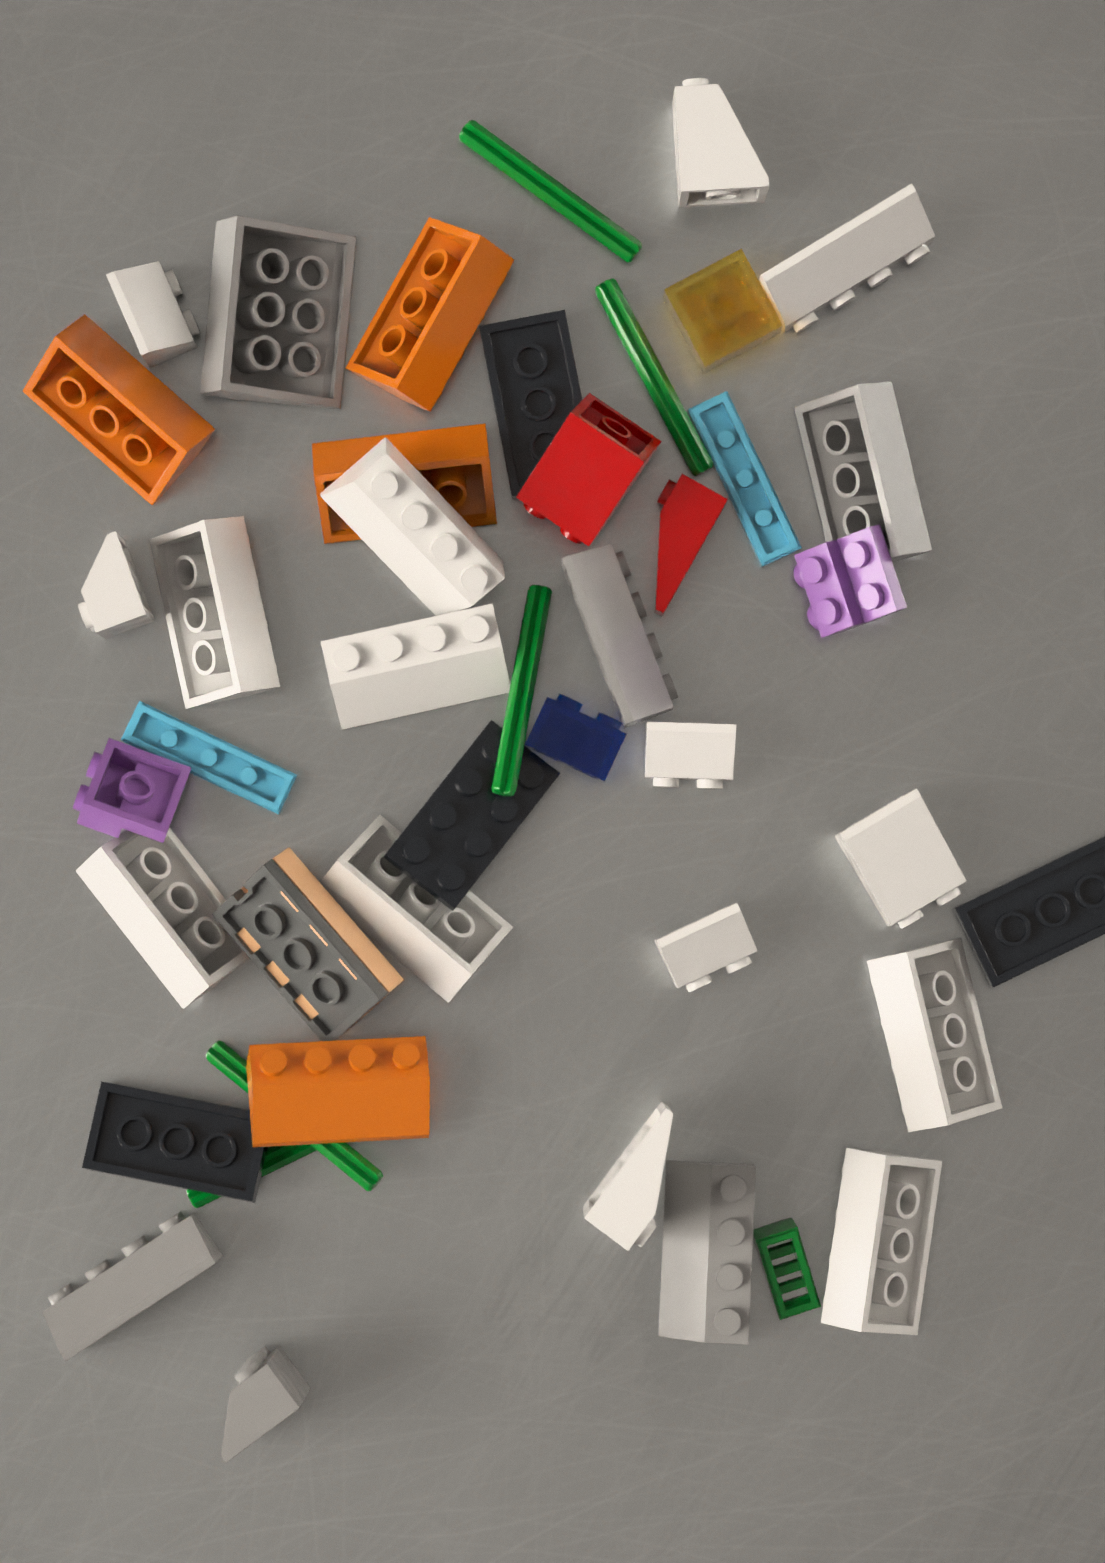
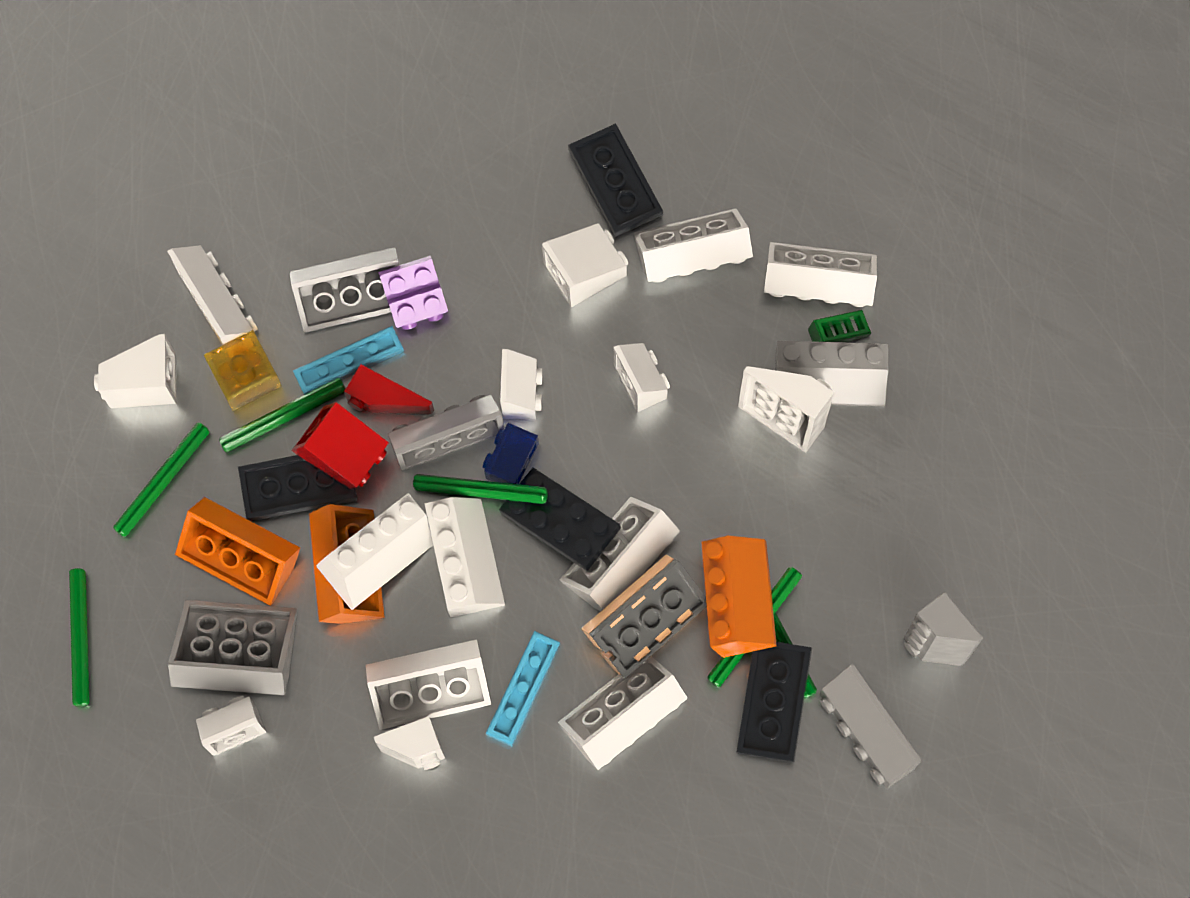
camera: 90 degrees left, 15 degrees down
orange slope [23,314,215,505] -> none
medium lavender plate [73,738,191,843] -> none
none -> green axle [69,568,89,707]

